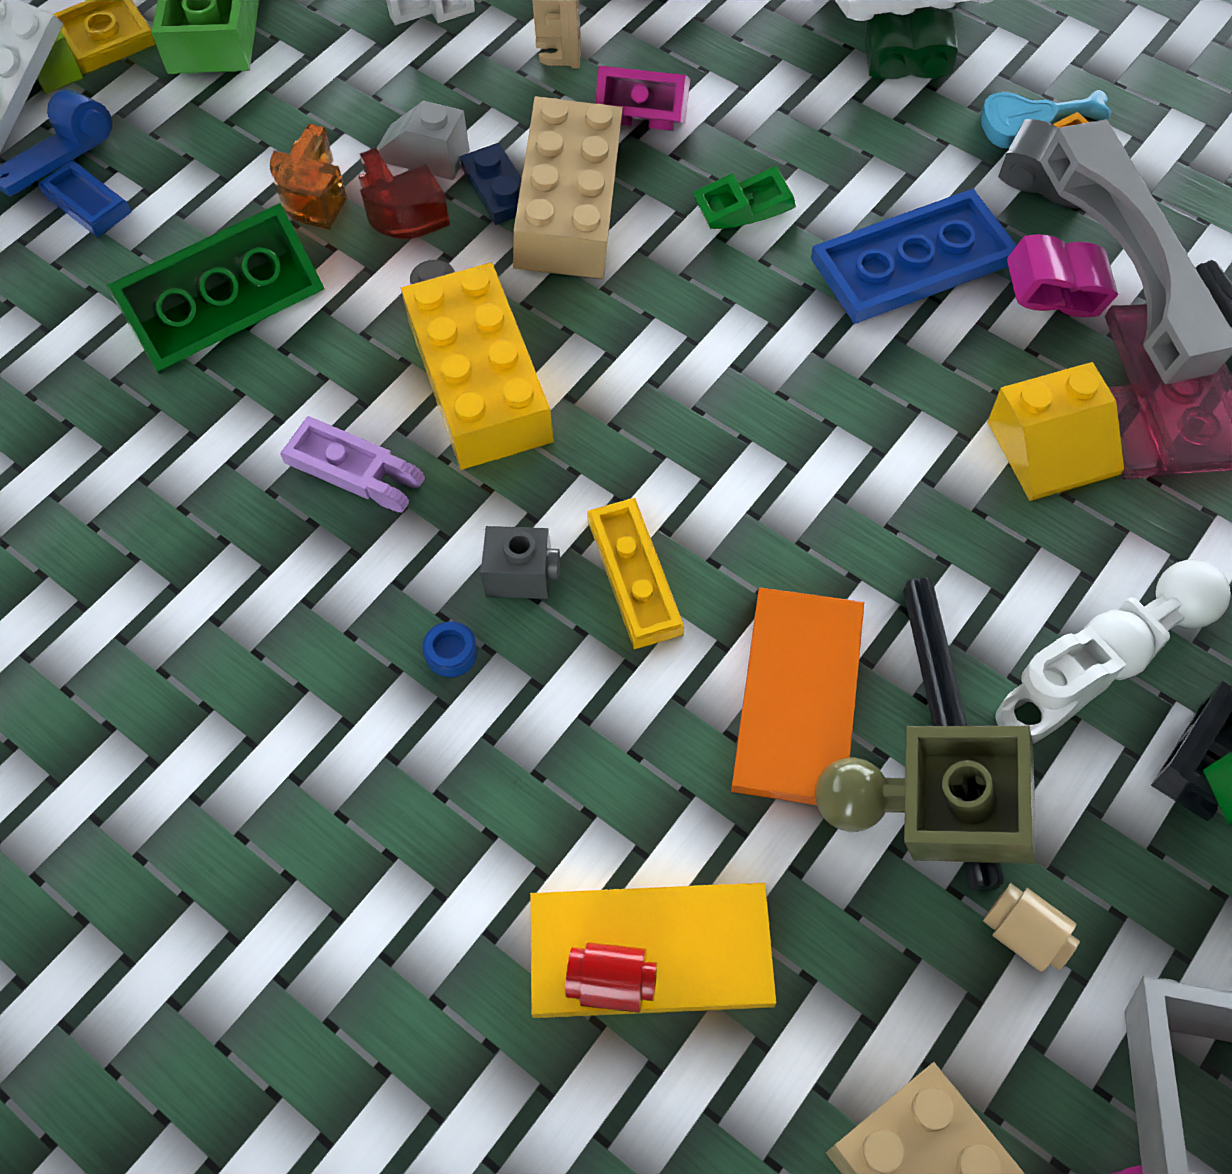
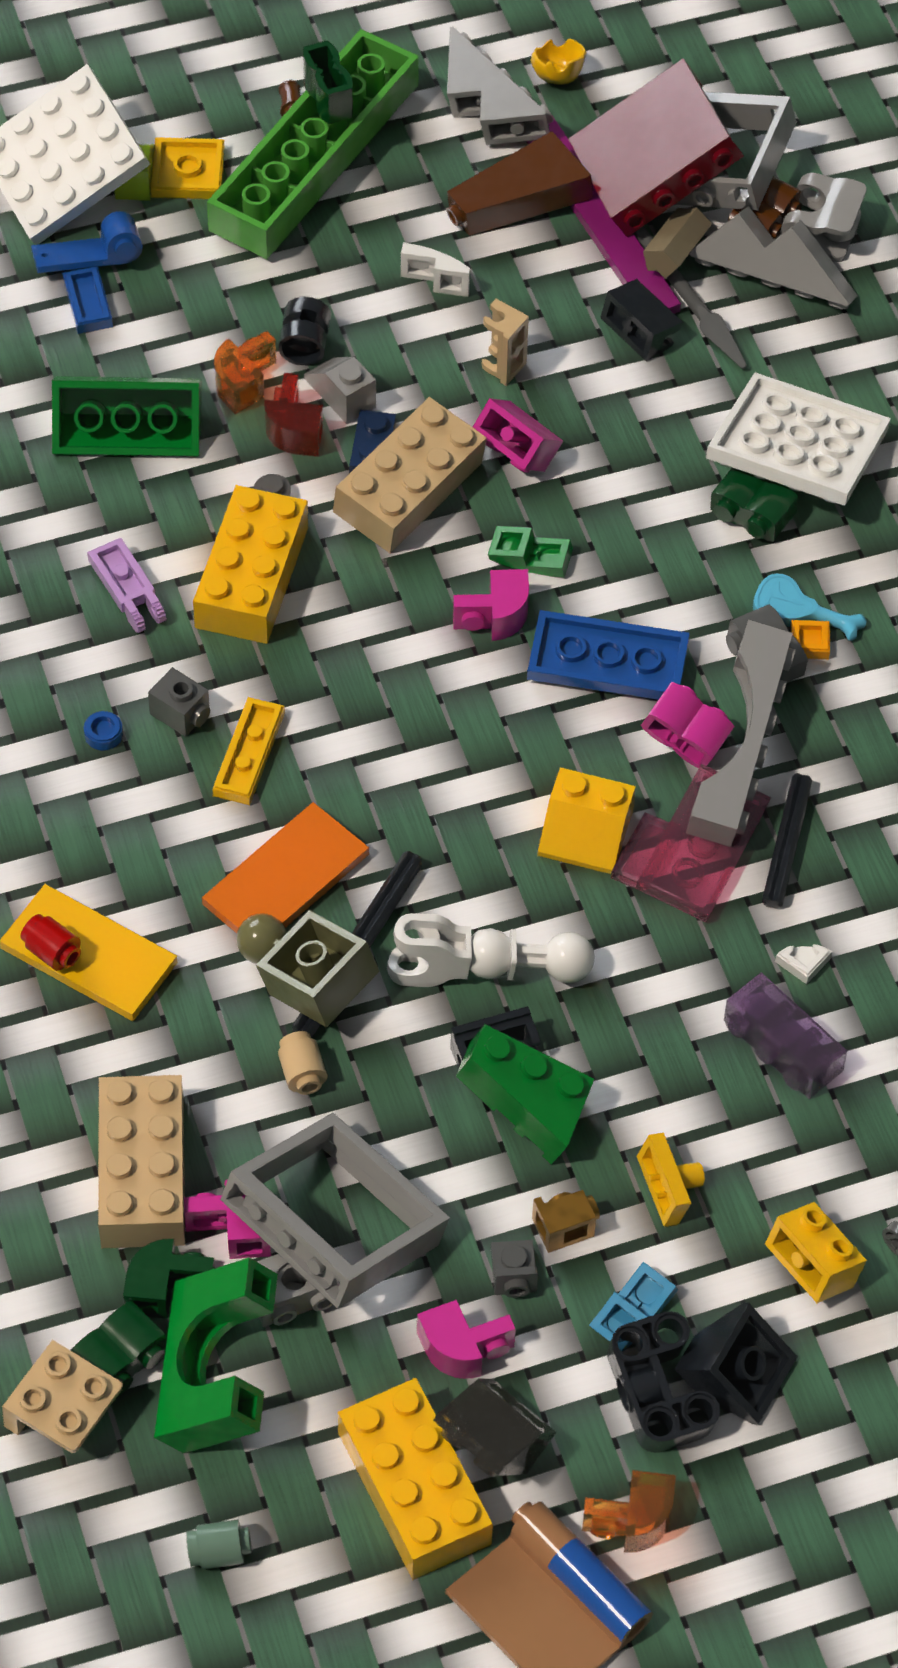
camera: 30 degrees right, 5 degrees down
none -> black wheel [278,296,331,366]
none -> dark pink brick [453,569,529,641]

